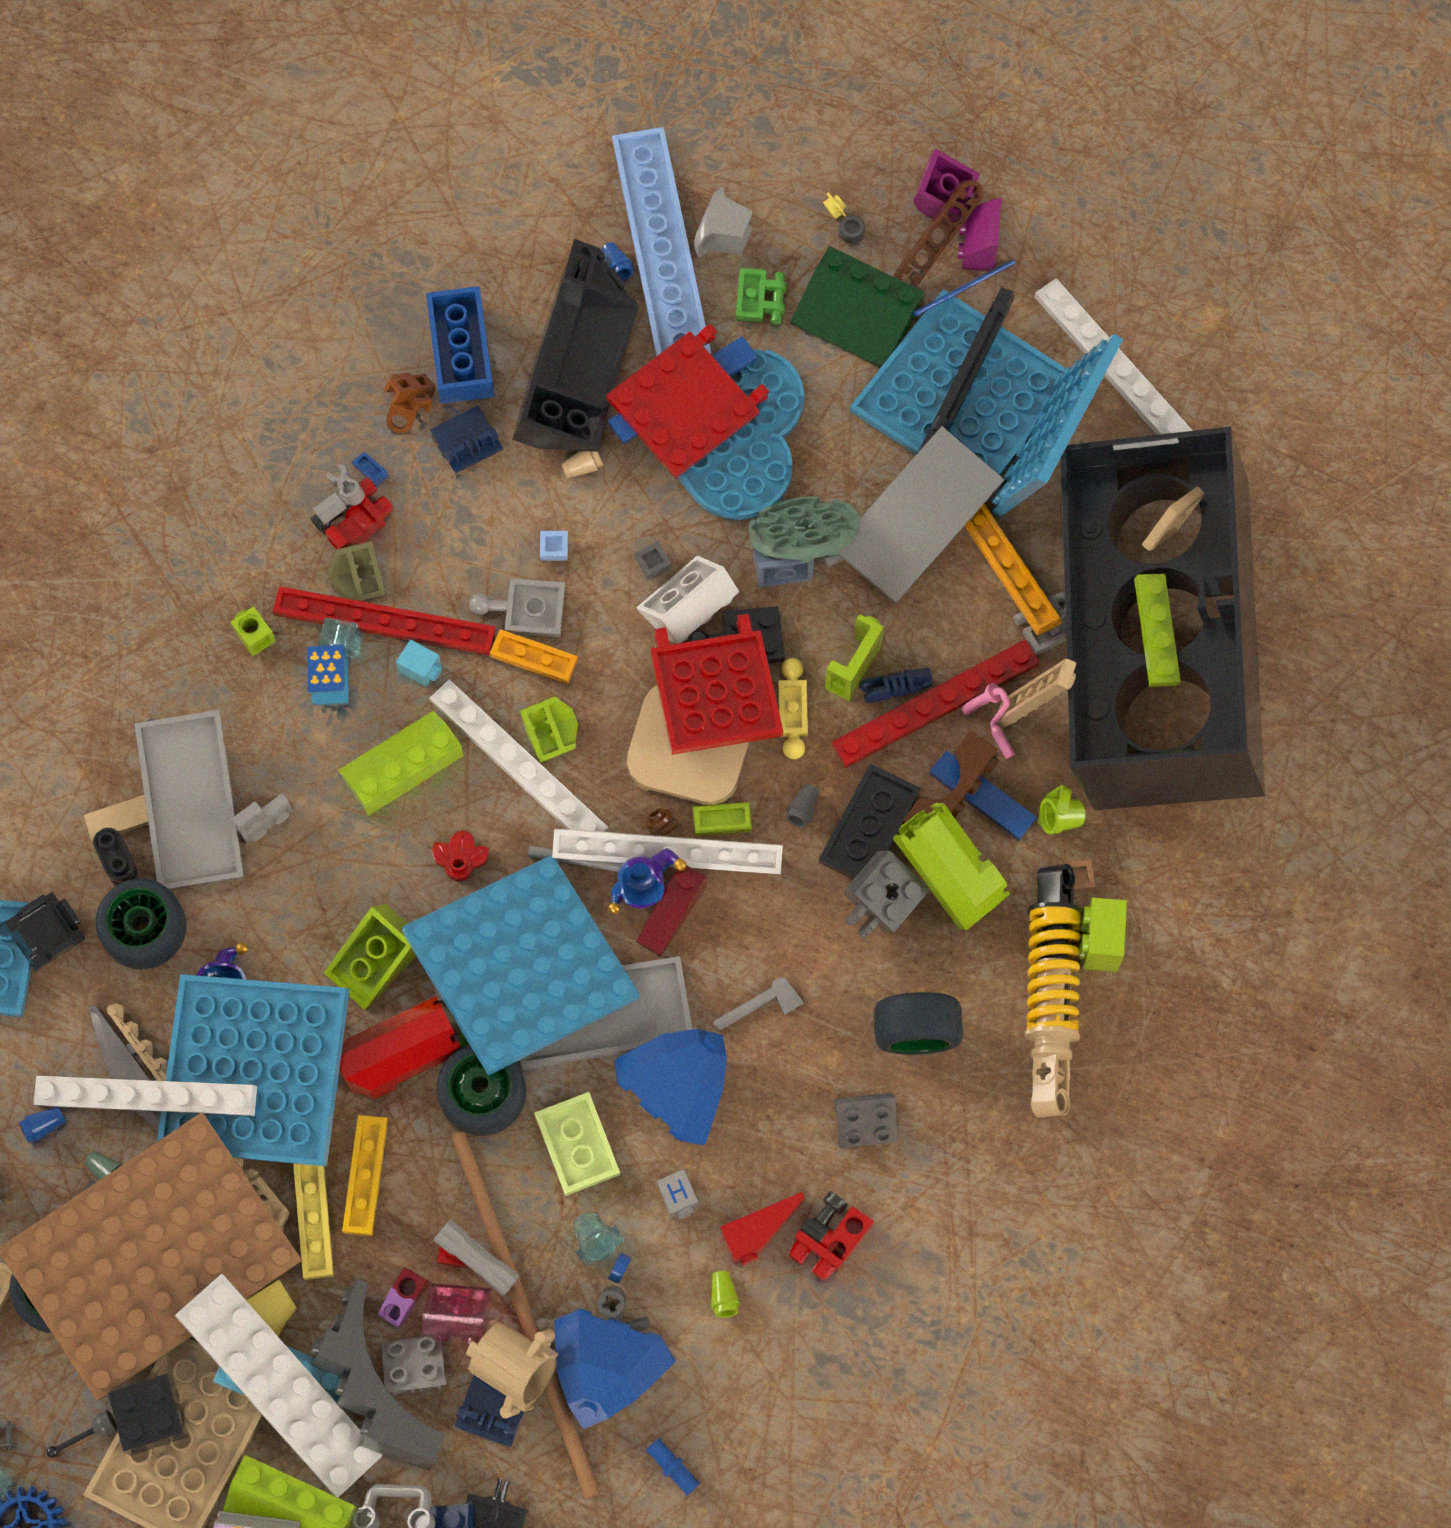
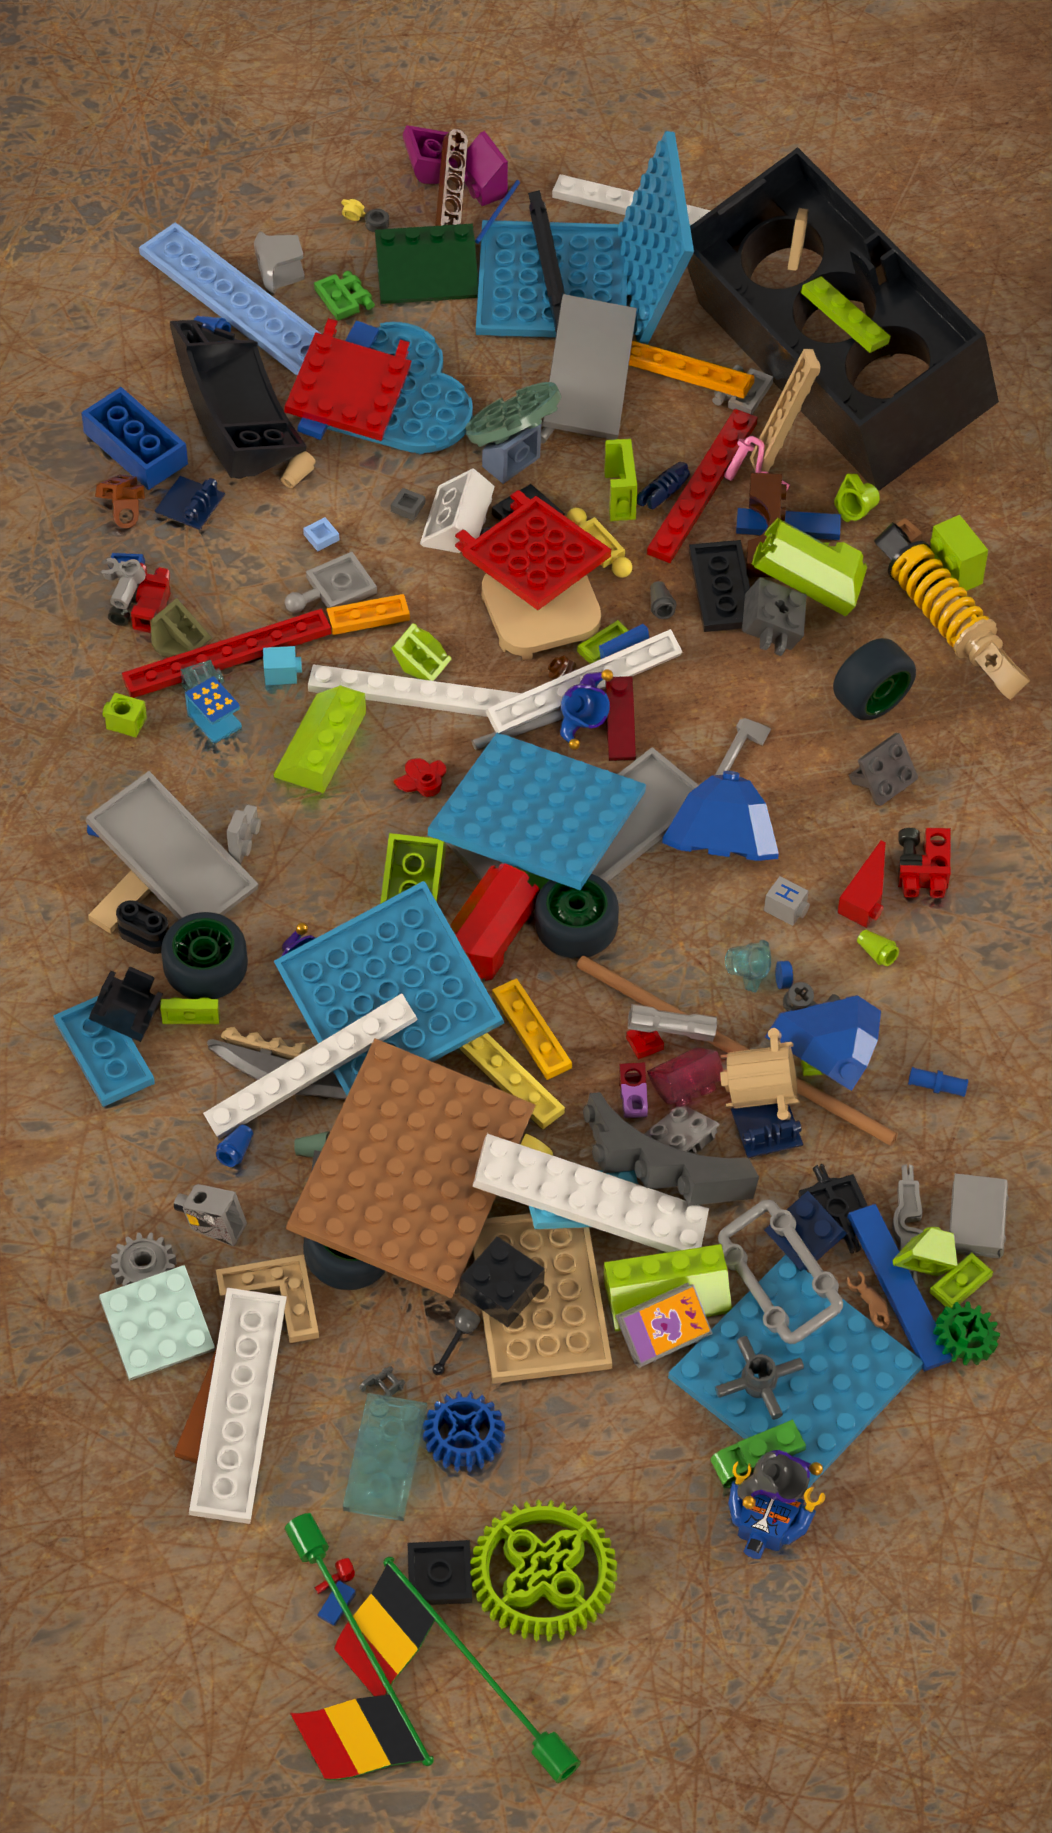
camera: 35 degrees left, 15 degrees down
yellowish green plate [534,1092,621,1196] -> none
none -> lime plate [160,997,220,1024]
none -> blue tile [599,624,649,659]

